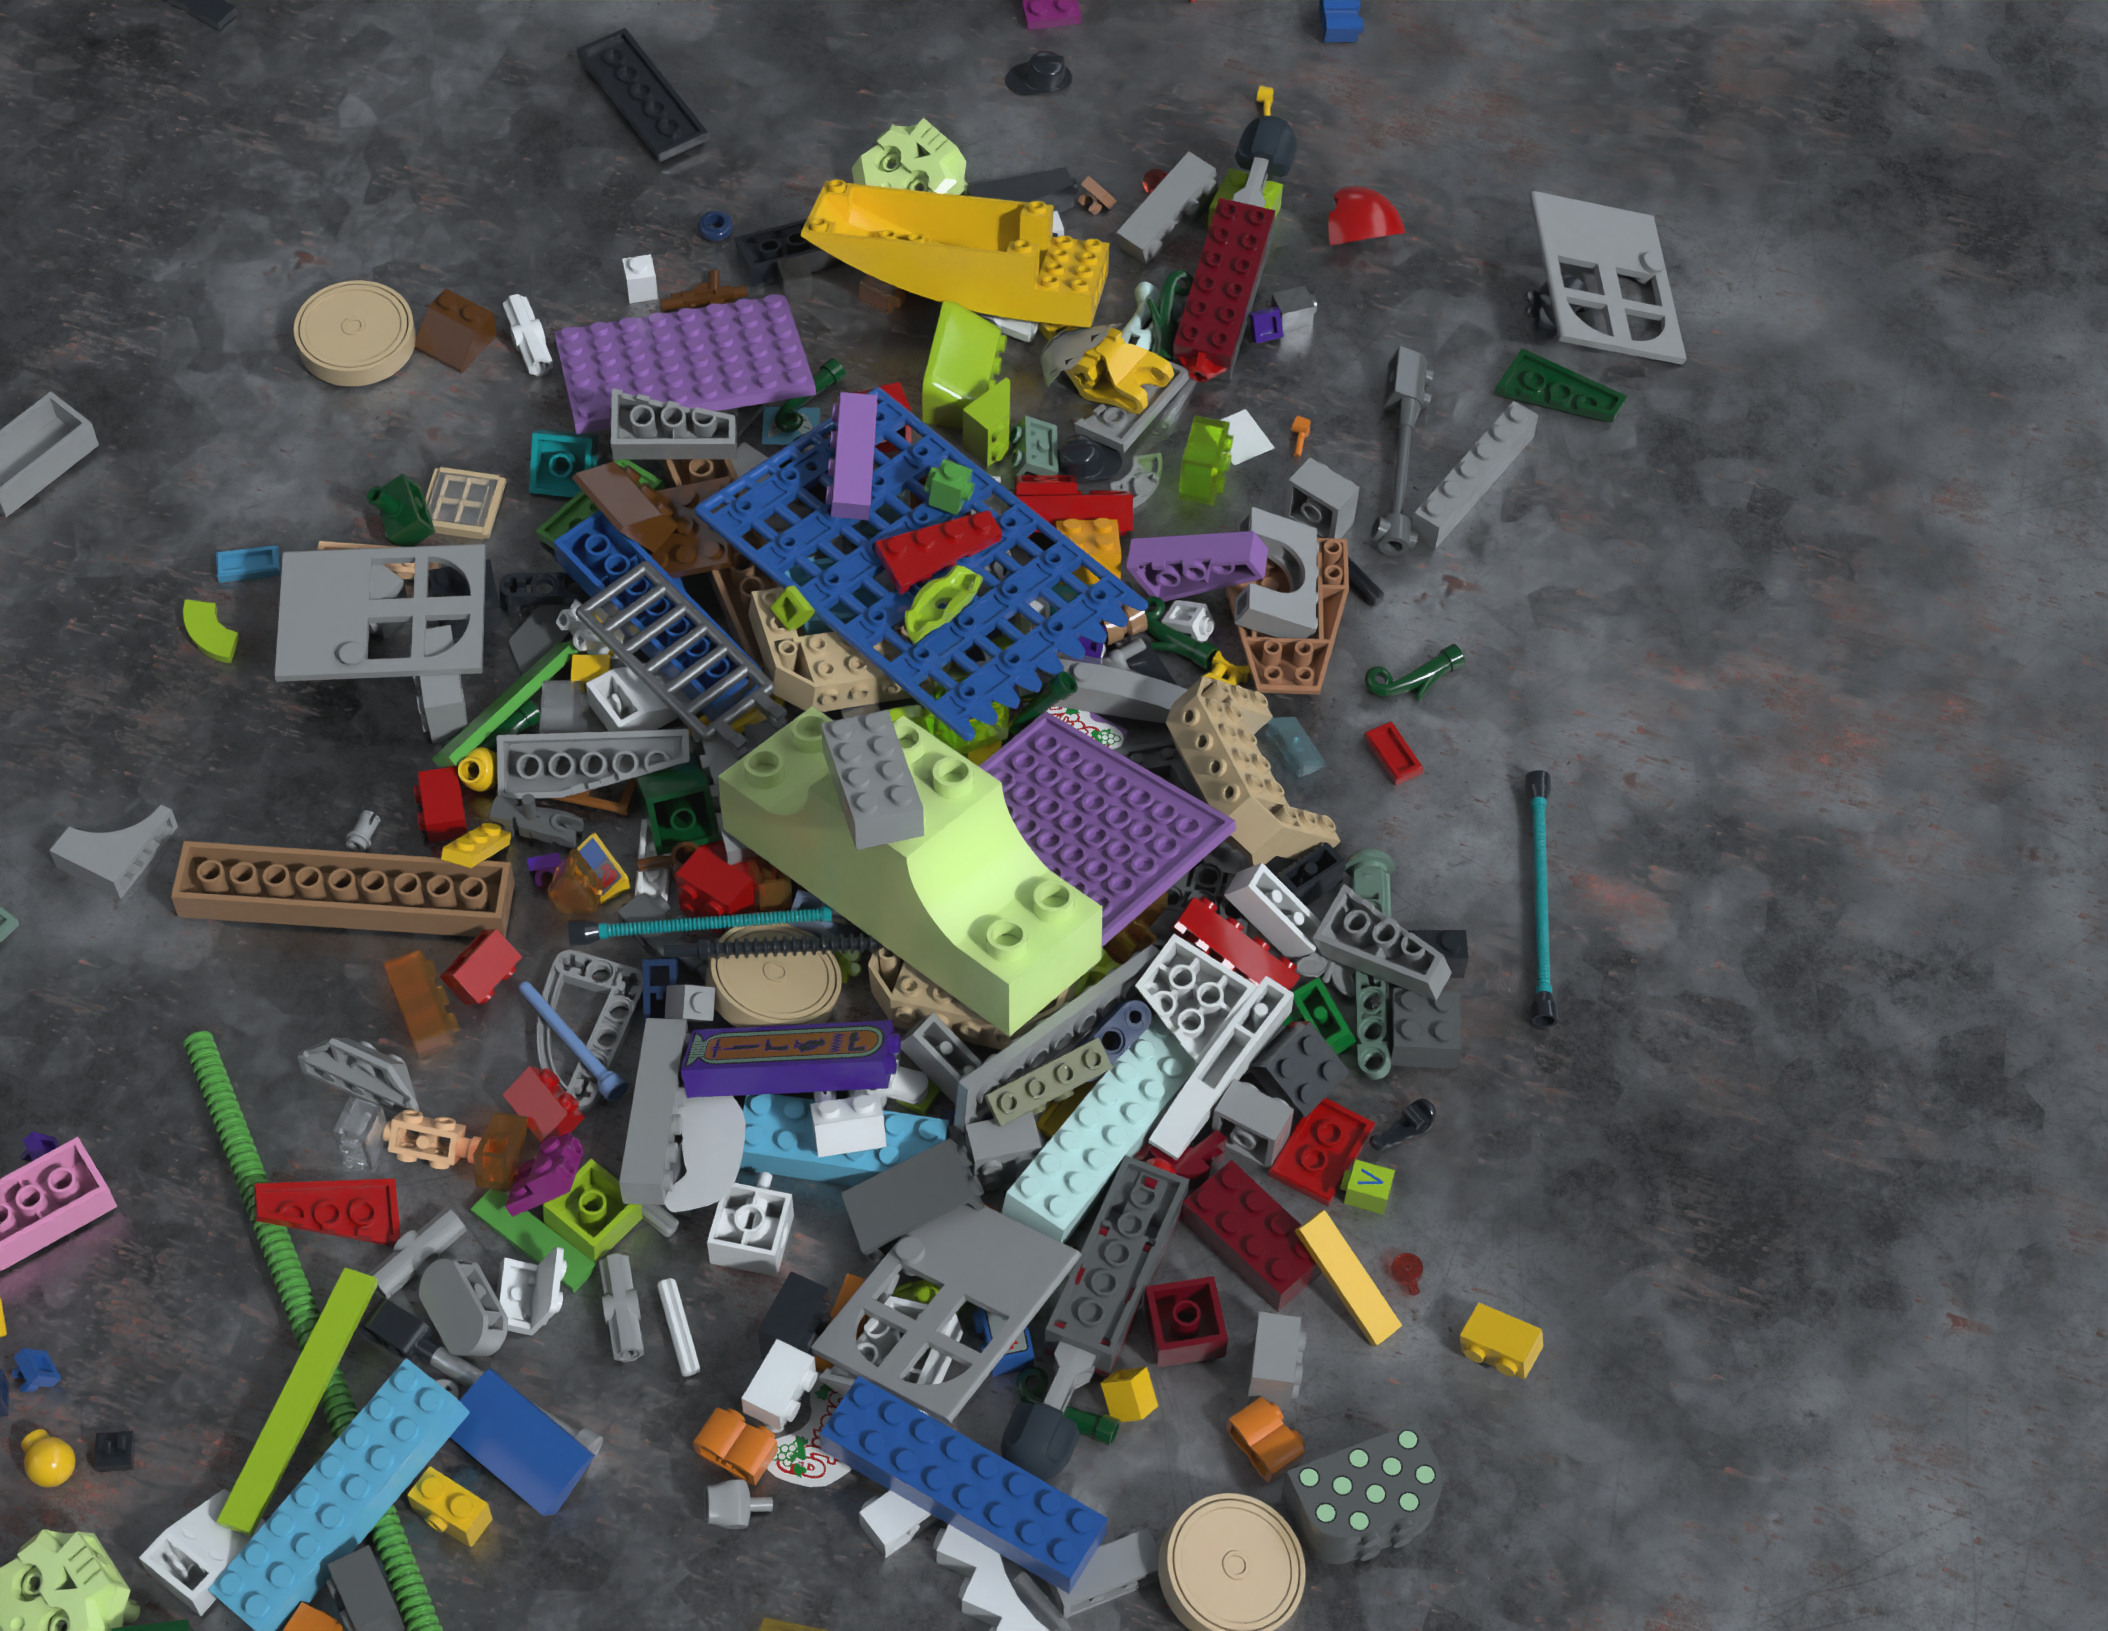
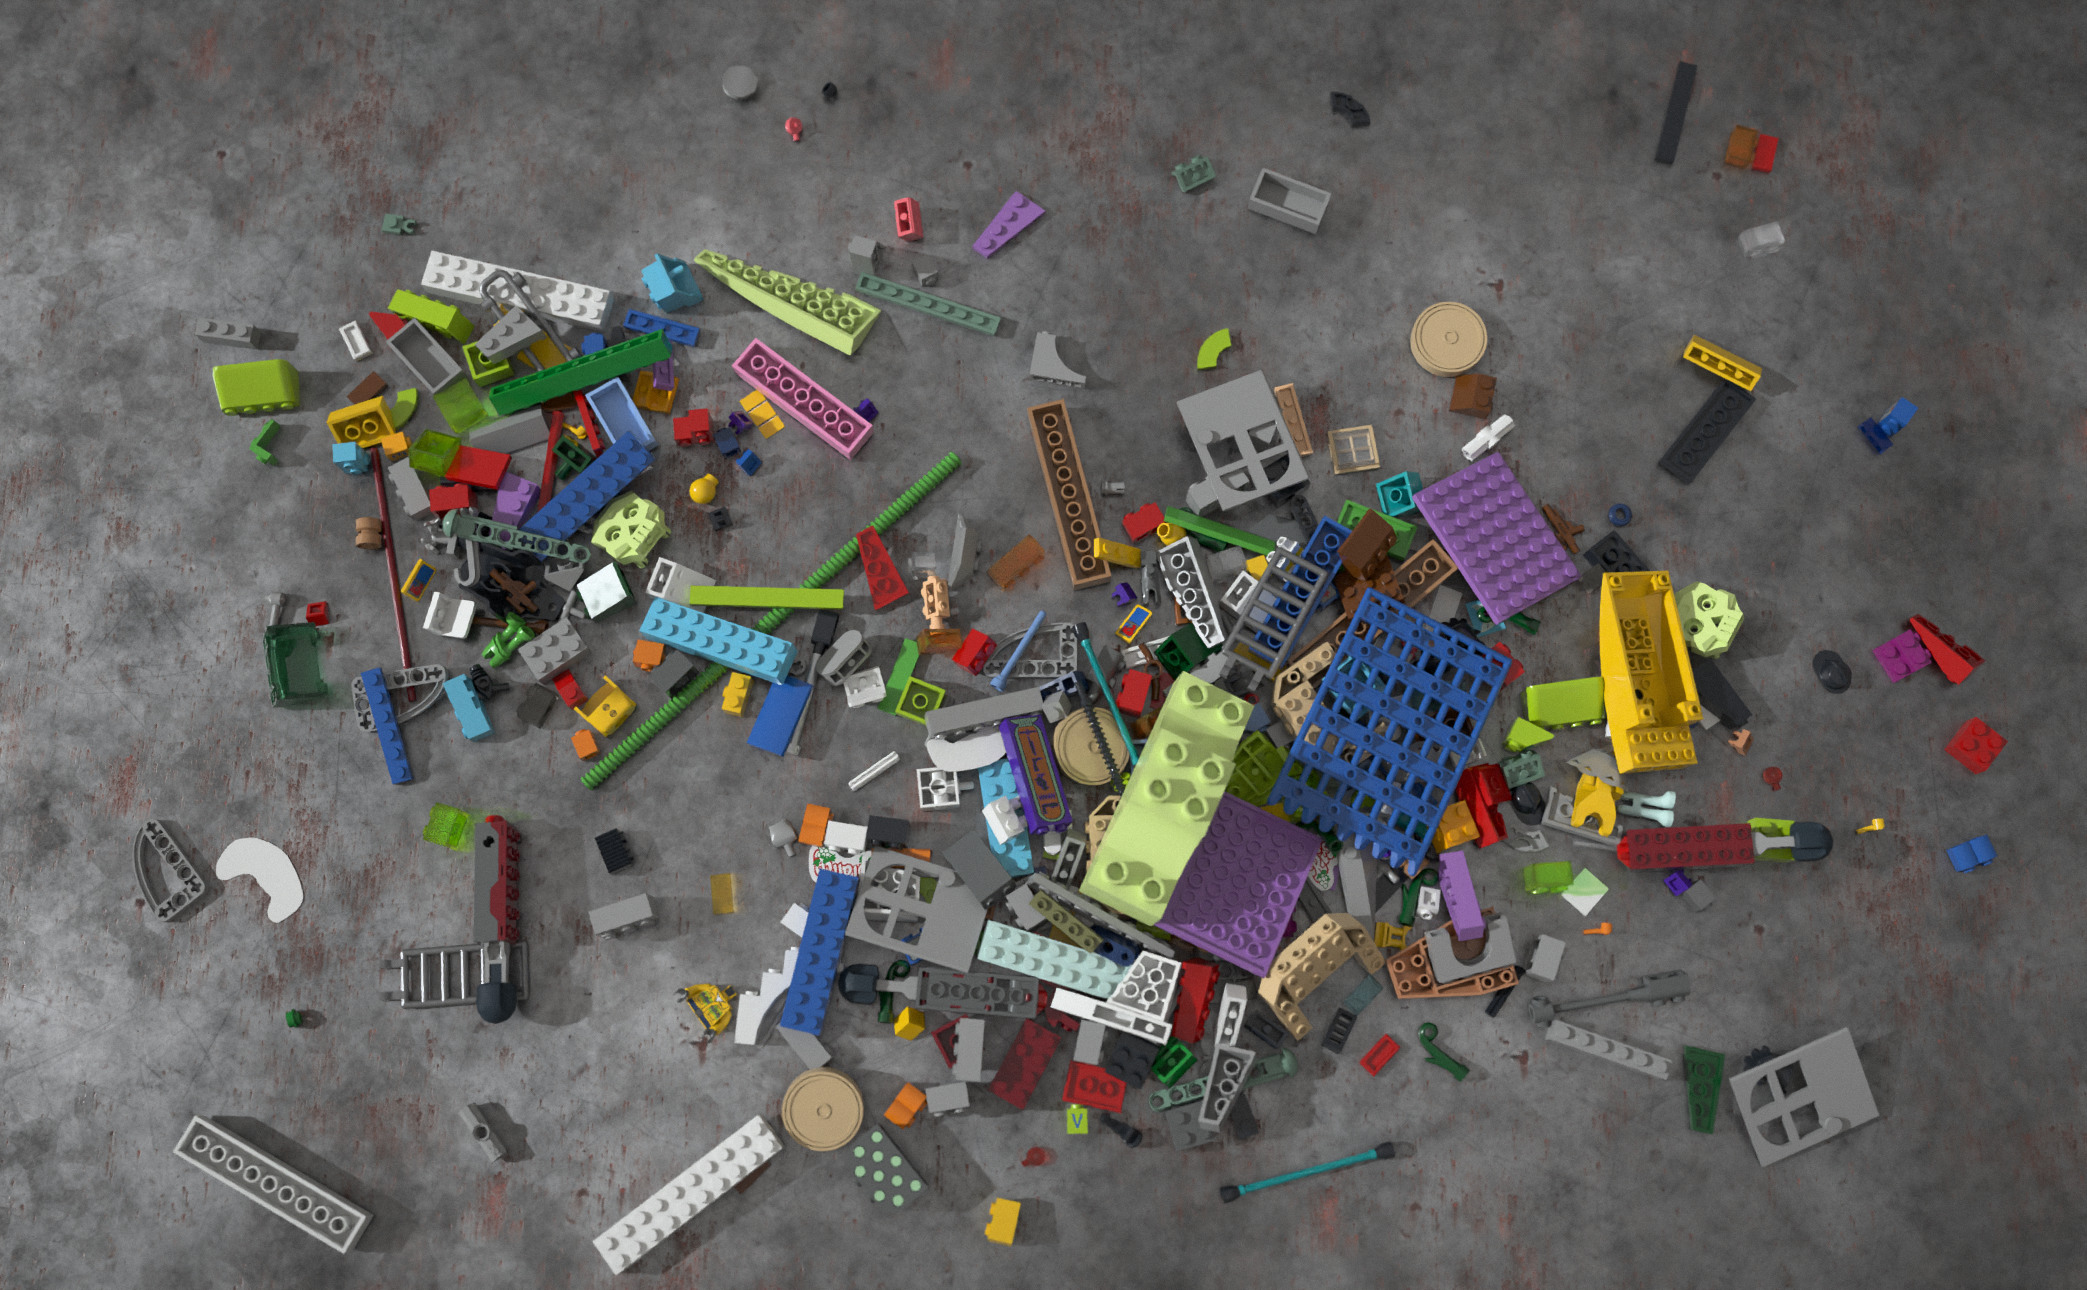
camera: 75 degrees right, 20 degrees up
dark azure tile [216,545,281,583] -> none
dark green brick [366,473,436,547] -> none
light grey piece [367,1208,467,1300] -> none
red brick [439,929,522,1005] -> none
magenta plate [505,1132,584,1217] -> none
clear orange slope [548,849,604,913] -> none
light grey piece [599,1253,644,1362] -> none
light grey wedge [611,388,737,459] -> none
white brick [622,254,658,304] -> none
lime brick [770,585,815,631] -> none
light grey piece [821,710,924,850] -> none
medium lavender wedge [826,392,878,520] -> none
red wing [874,510,1002,595] -> none
lime piece [905,565,983,645] -> none
bright green brick [925,459,975,515] -> none
light grey wedge [1116,151,1219,264] -> none
dark green plant [1147,270,1194,362] -> none
yellow tile [1295,1210,1402,1347] -> none
red brick [1328,186,1405,246] -> none
none -> light grey brick [952,1018,985,1082]
none -> black slope [1321,1007,1358,1054]
none -> yellow brick [1683,335,1762,391]

